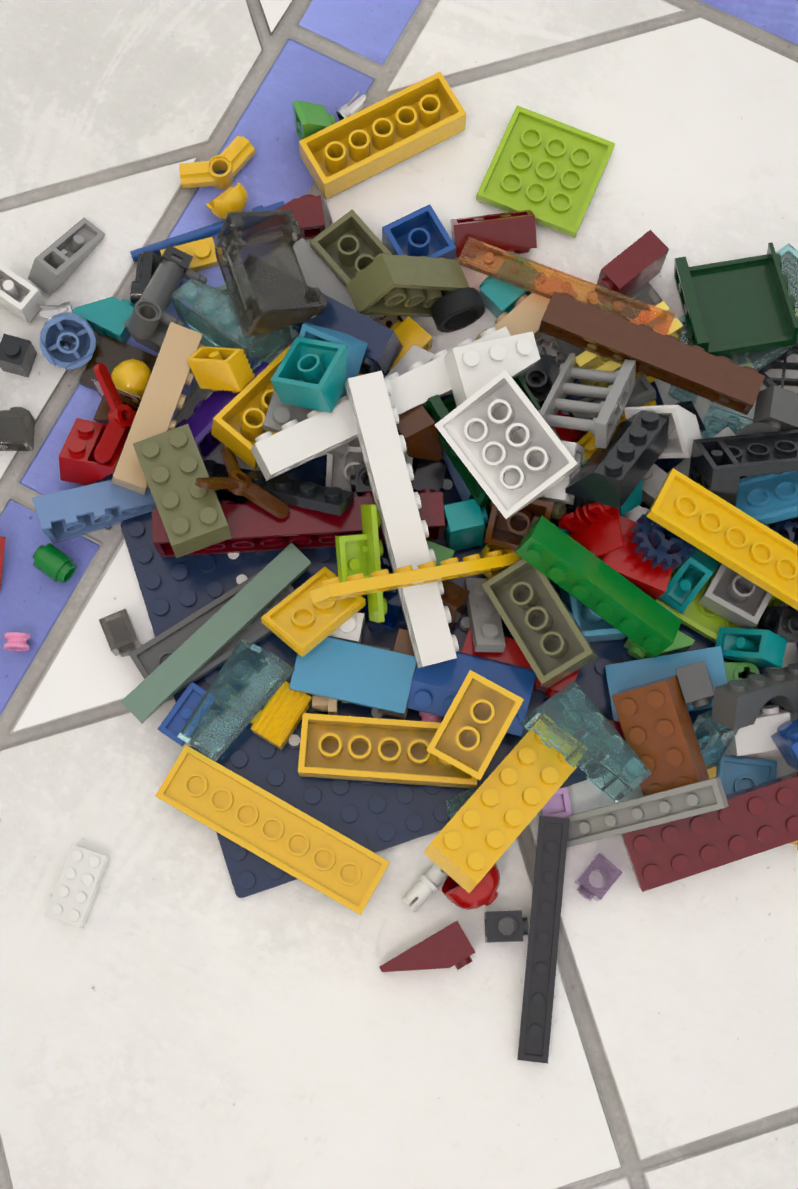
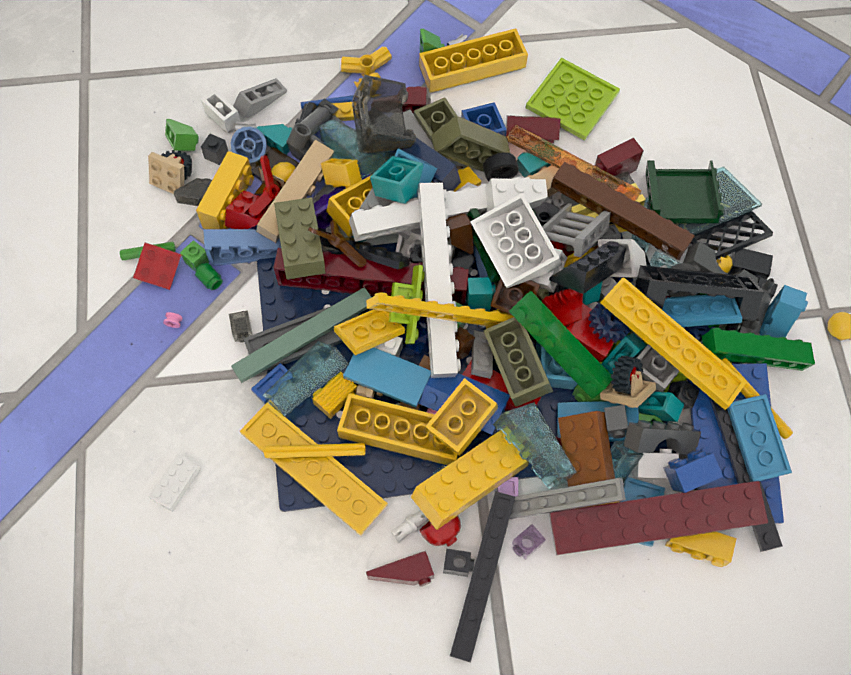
camera: 10 degrees right, 10 degrees down
none -> bright green brick [180,240,209,272]
none -> yellow brick [196,151,254,229]
none -> yellow axle [264,443,366,458]
none -> plate [600,356,656,408]

